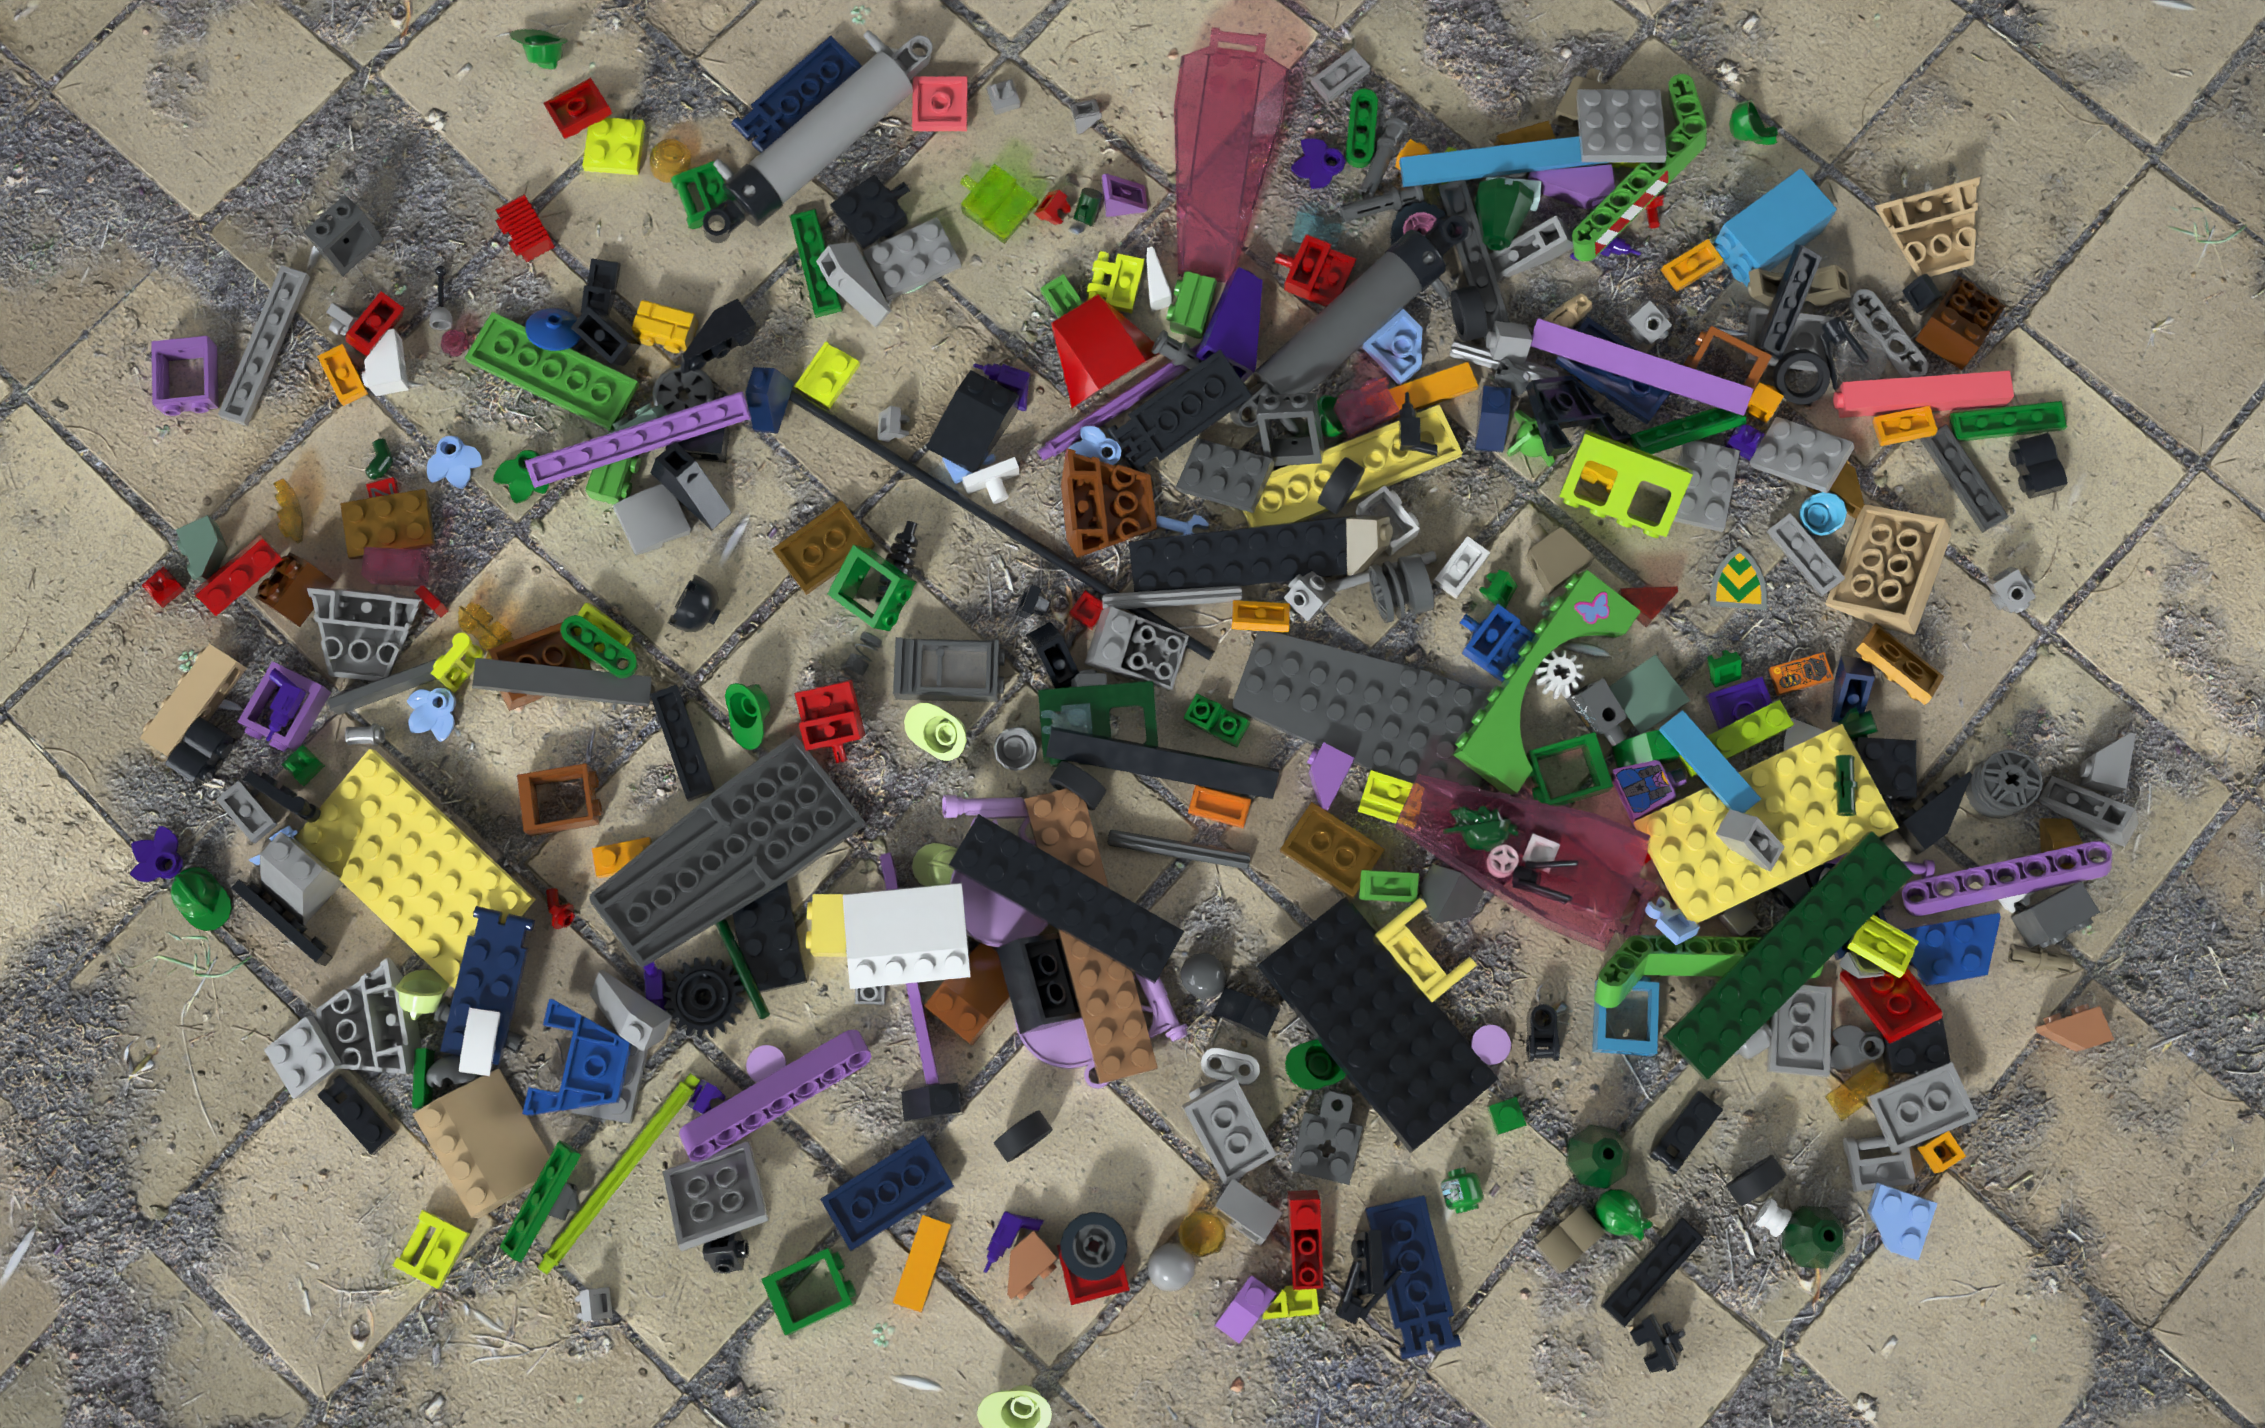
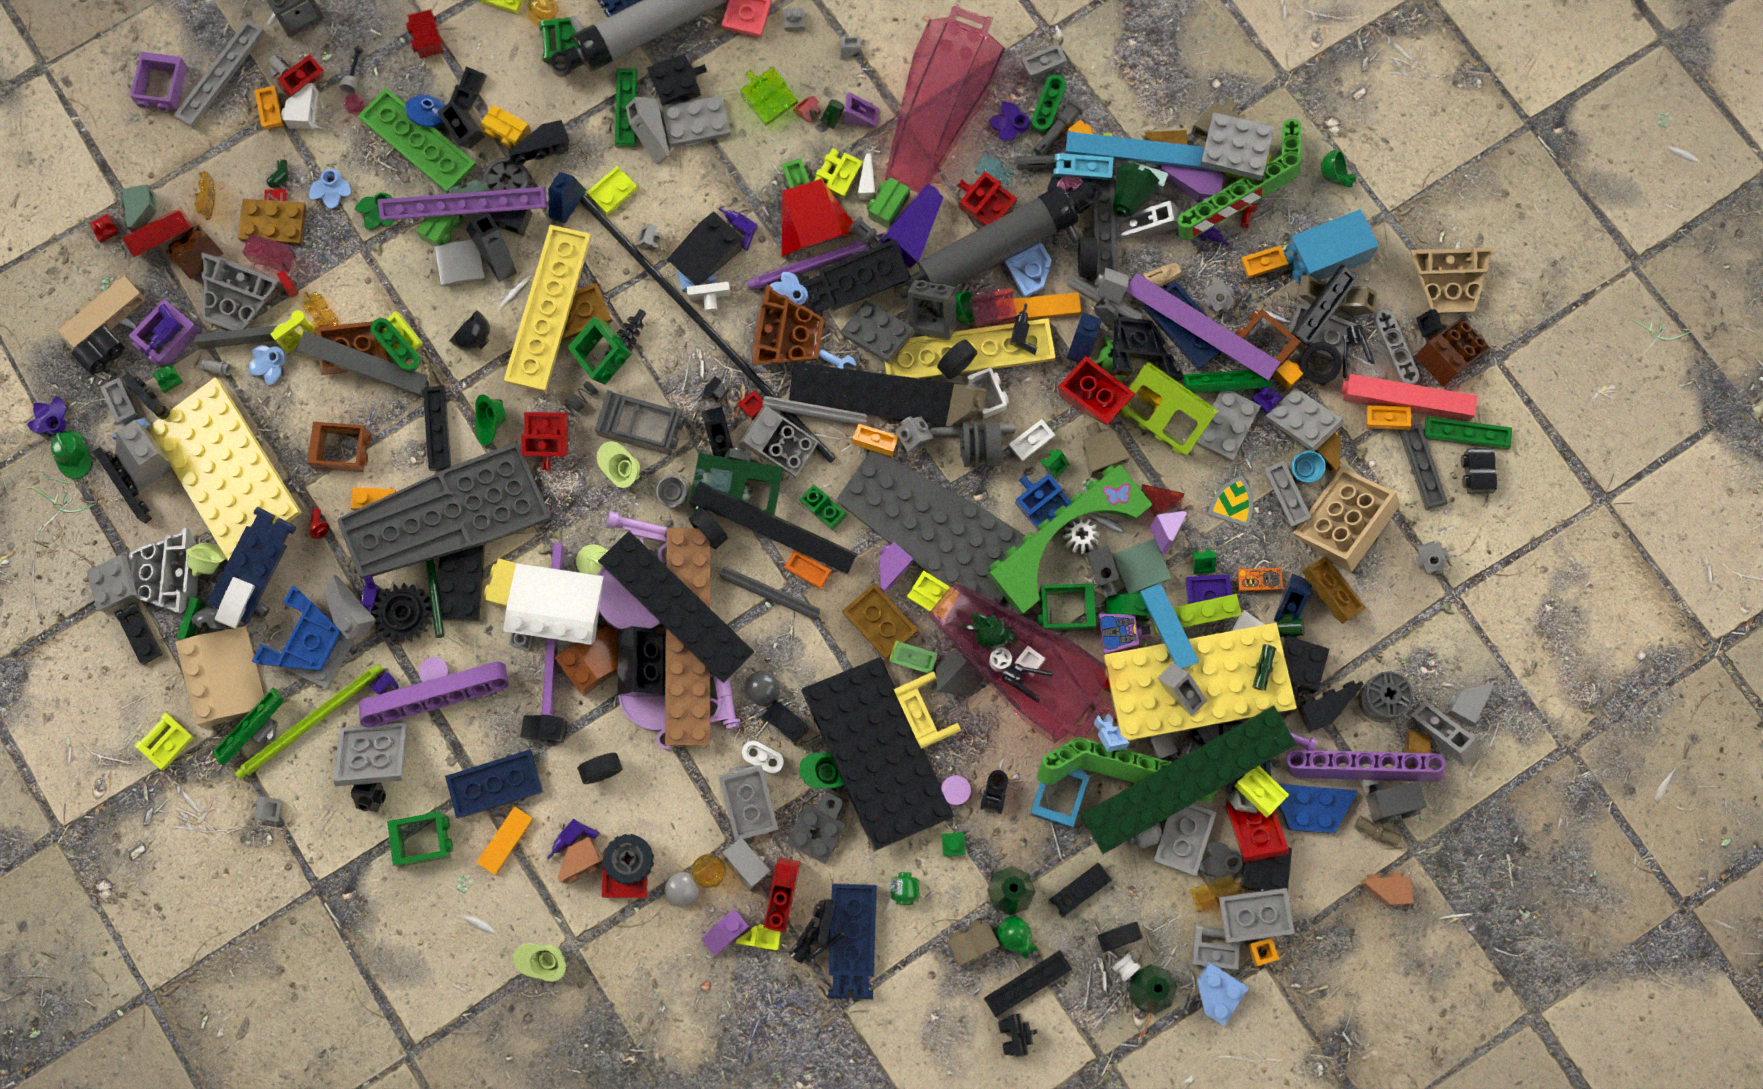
camera: 15 degrees right, 0 degrees up
none -> light yellow plate [504,225,591,392]
none -> medium azure plate [1053,153,1114,180]
none -> red slope [1058,356,1135,426]
none -> slope [1150,511,1187,554]

